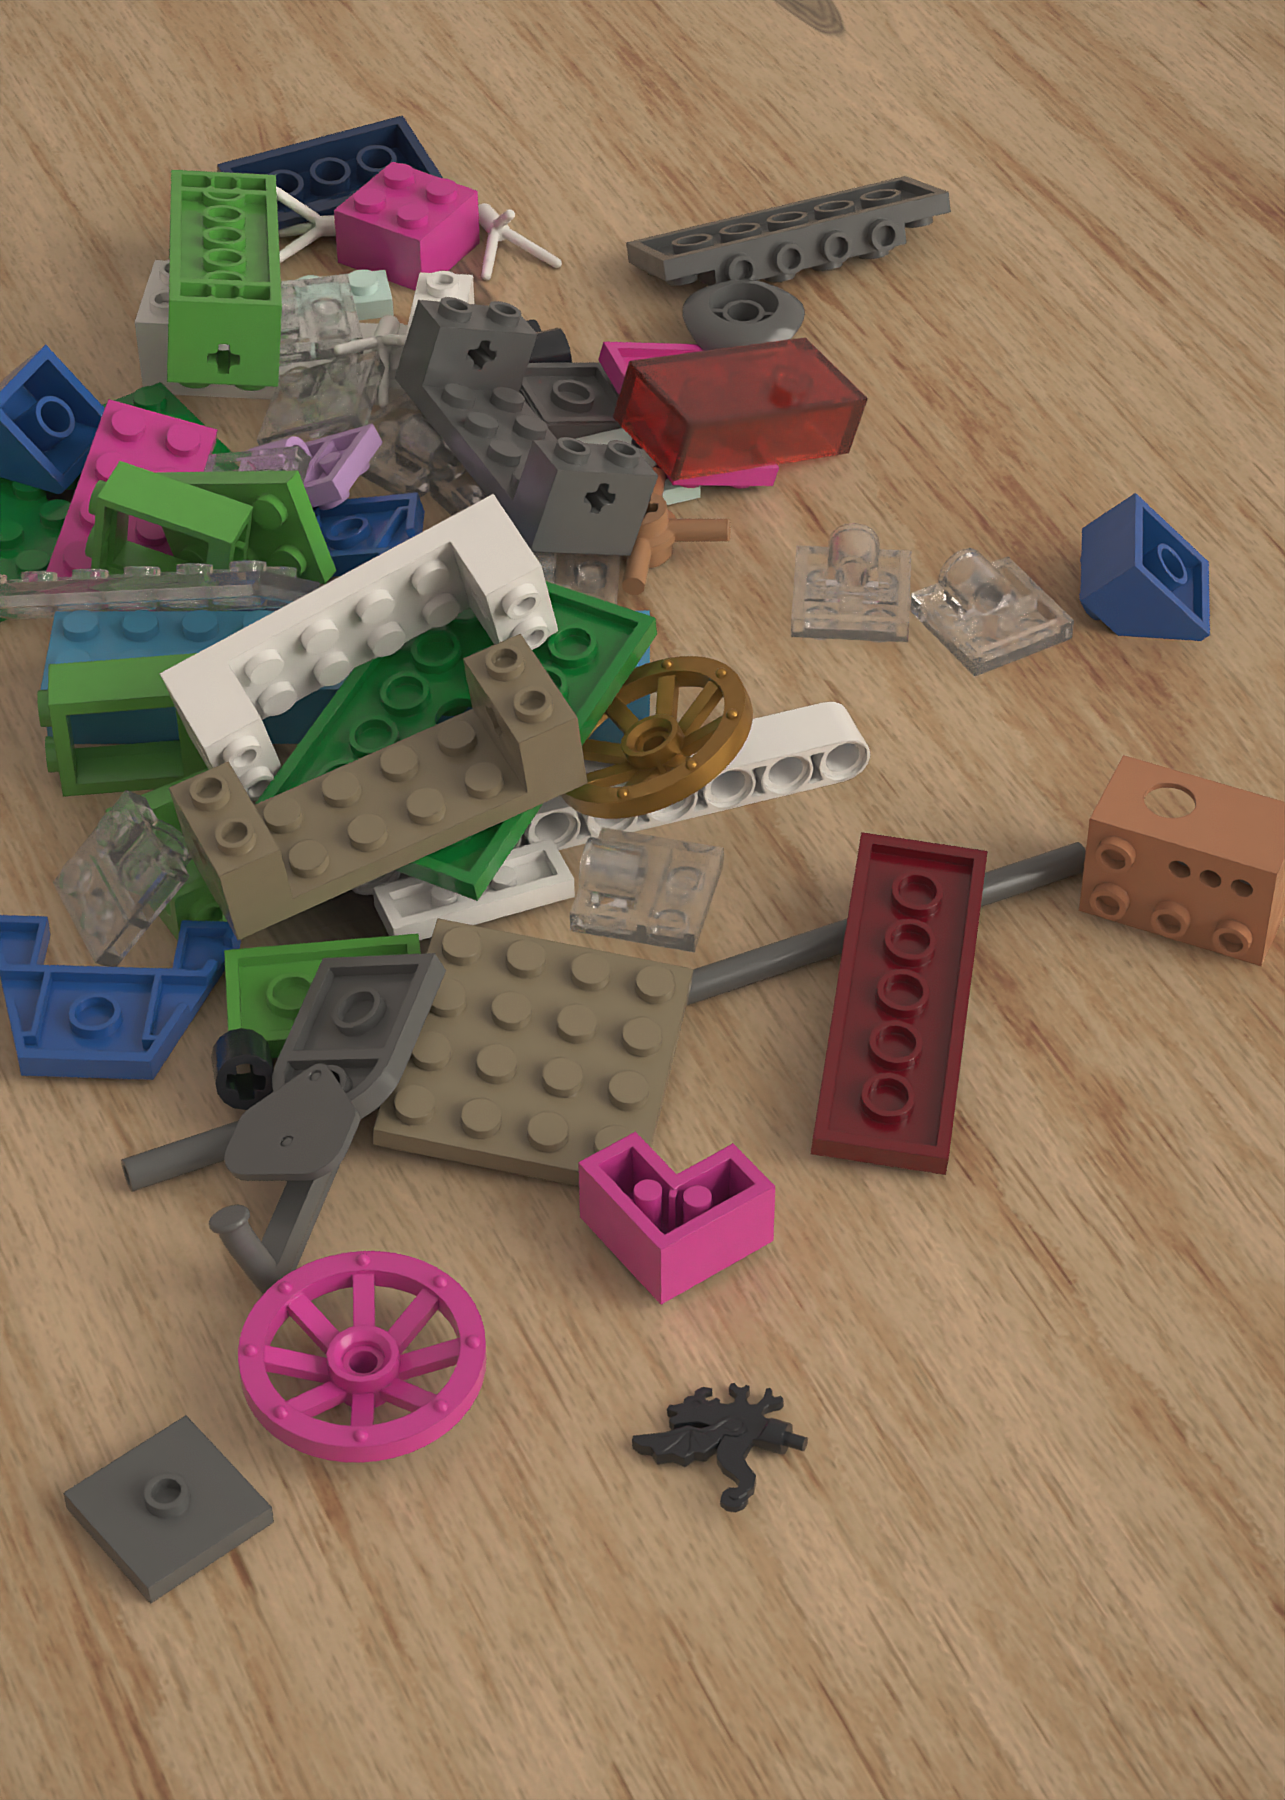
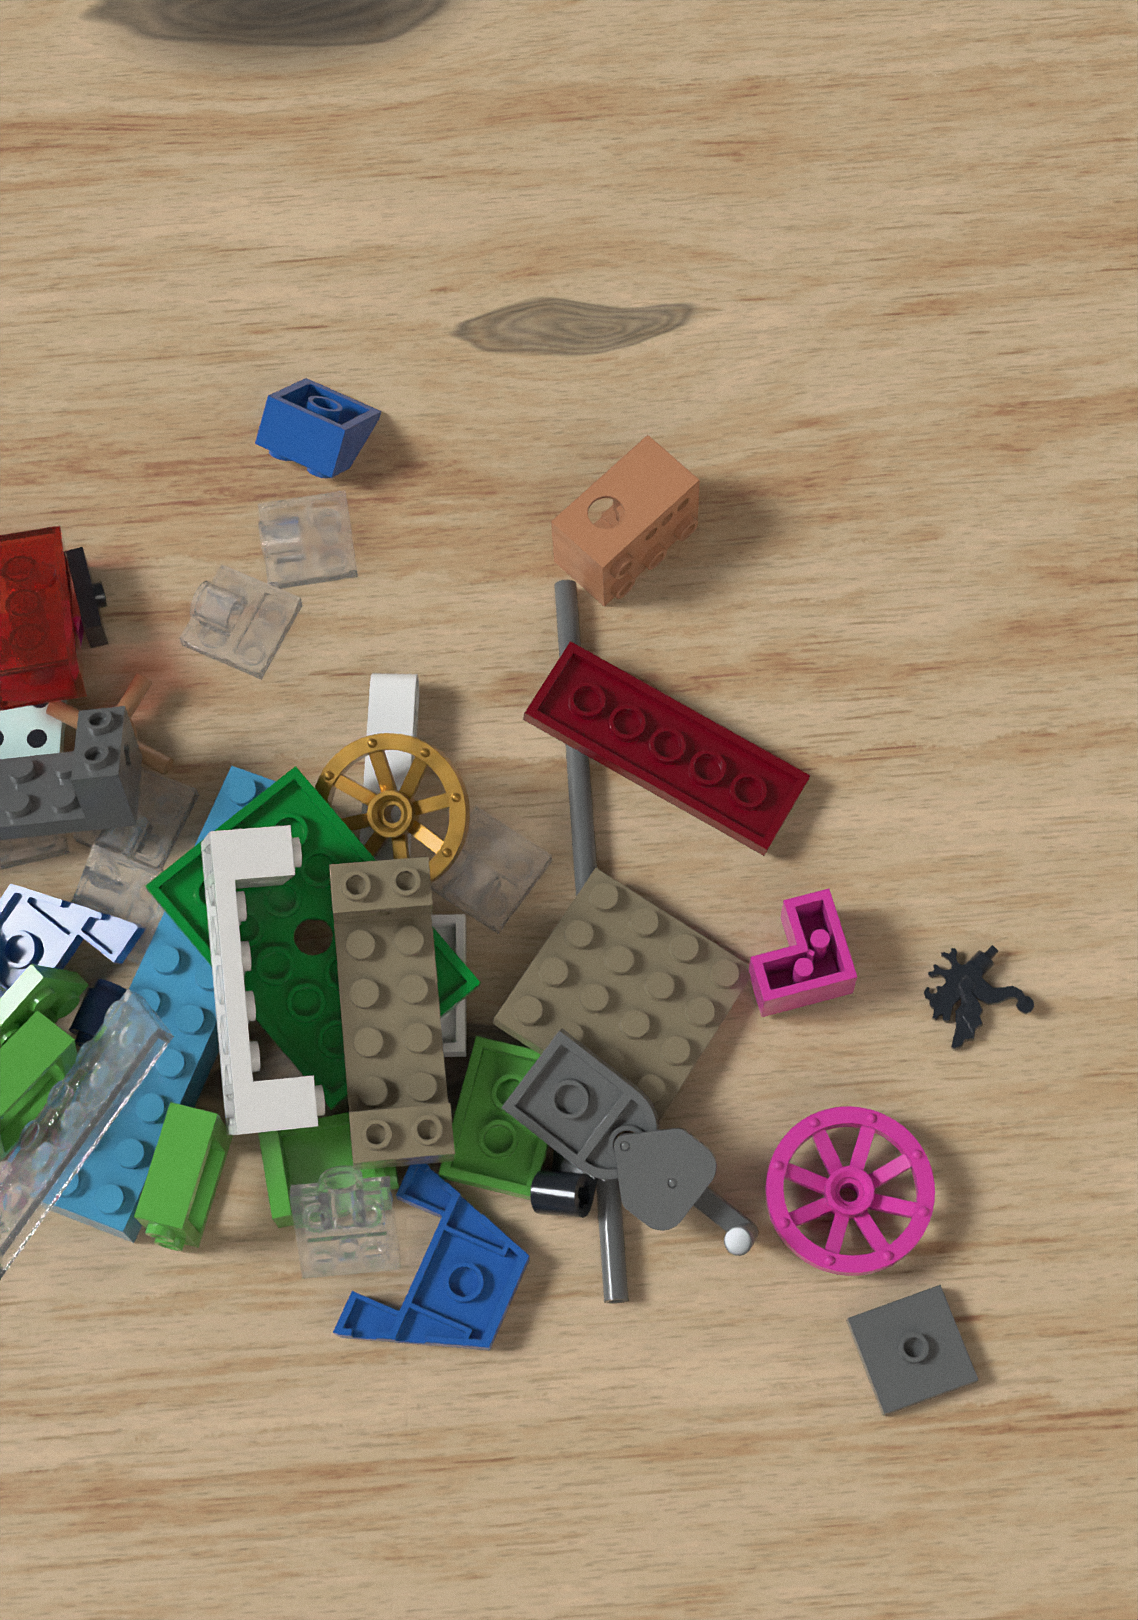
camera: 65 degrees left, 25 degrees up
none -> black plate [65,547,108,648]

